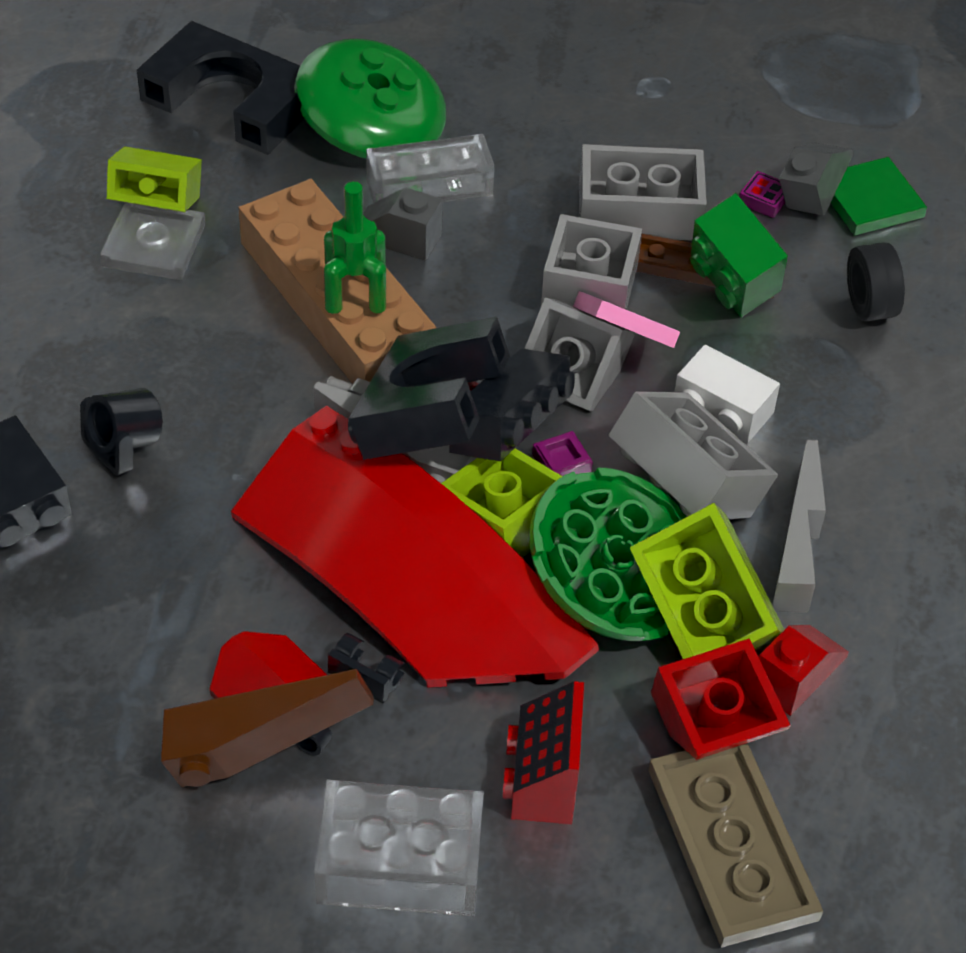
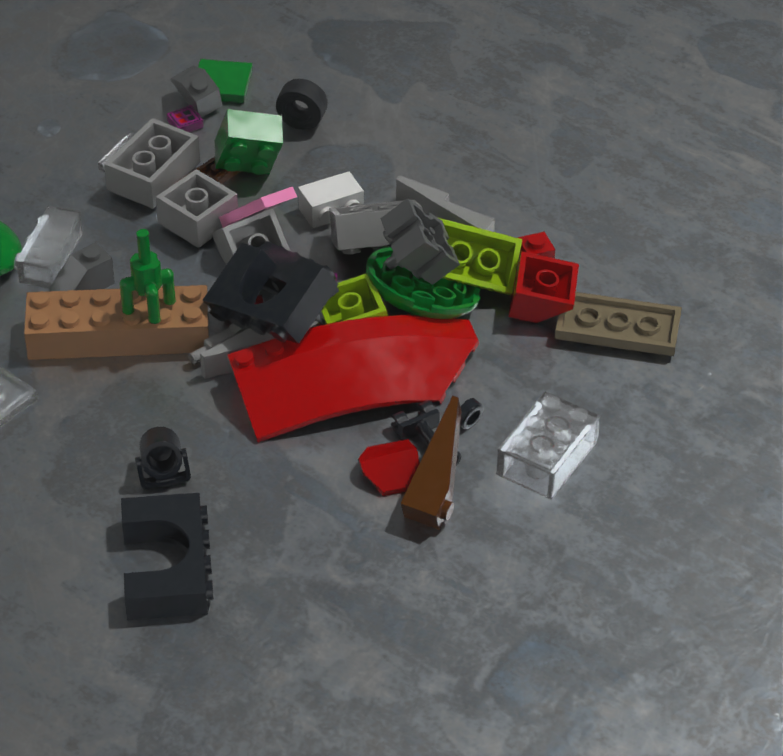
camera: 60 degrees left, 5 degrees down
slope [502,681,584,825] -> none
none -> dark grey brick [380,198,460,285]
none -> black tile [460,398,484,429]

